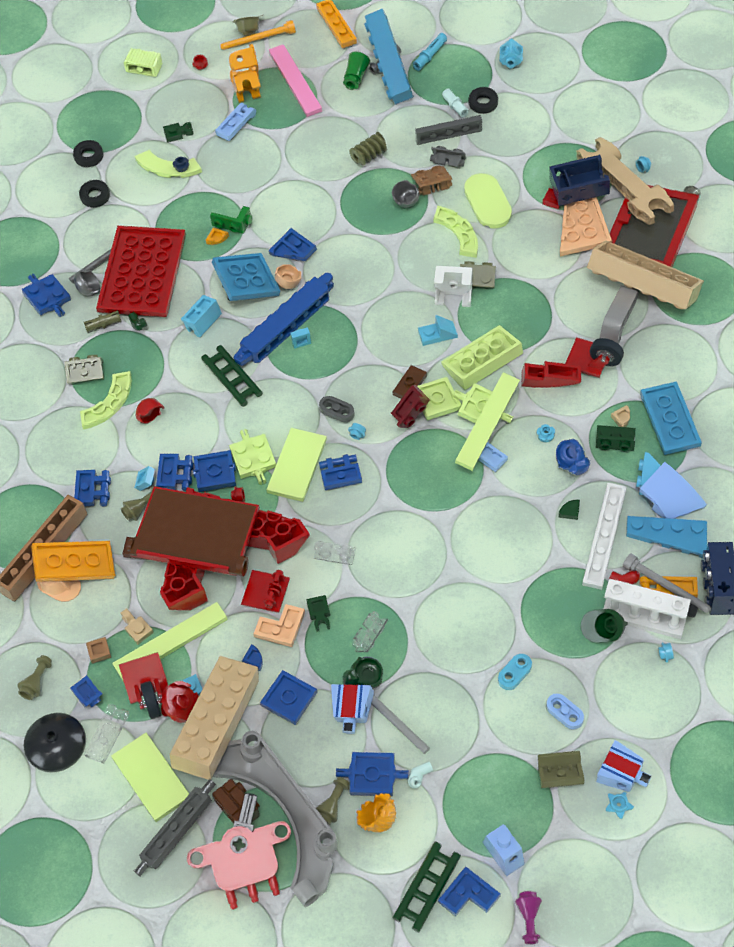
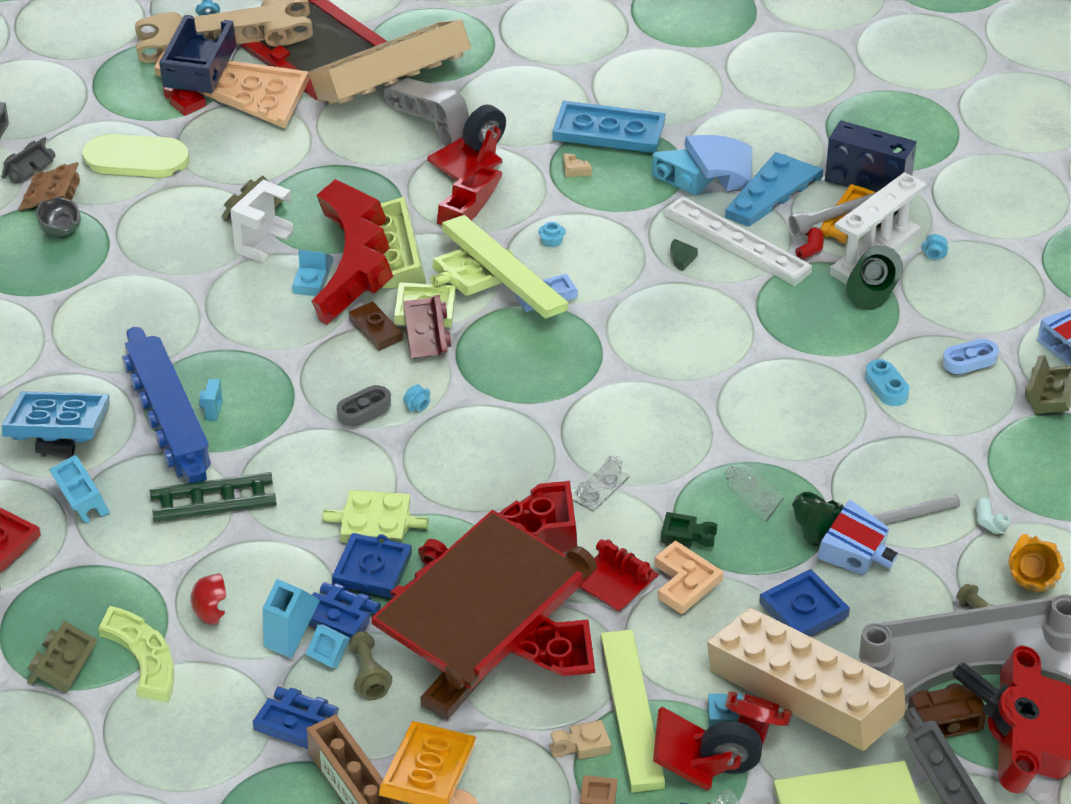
camera: 70 degrees left, 15 degrees down
dark green arm [128,312,147,330] -> none
blue tile [242,644,263,671] -> none
yellowish green tile [266,428,327,502] -> none
blue wing [268,228,317,261] -> none
light nougat hair [275,264,301,289] -> none
blue plate [319,454,362,490] -> none
blue plate [336,752,409,796] -> none
yellowish green tile [433,206,478,258] -> none
blue hair [556,439,590,475] -> none
dark green bracket [596,425,636,452] -> none
none -> medium azure slope [262,579,320,659]
none -> red arch [311,179,393,325]

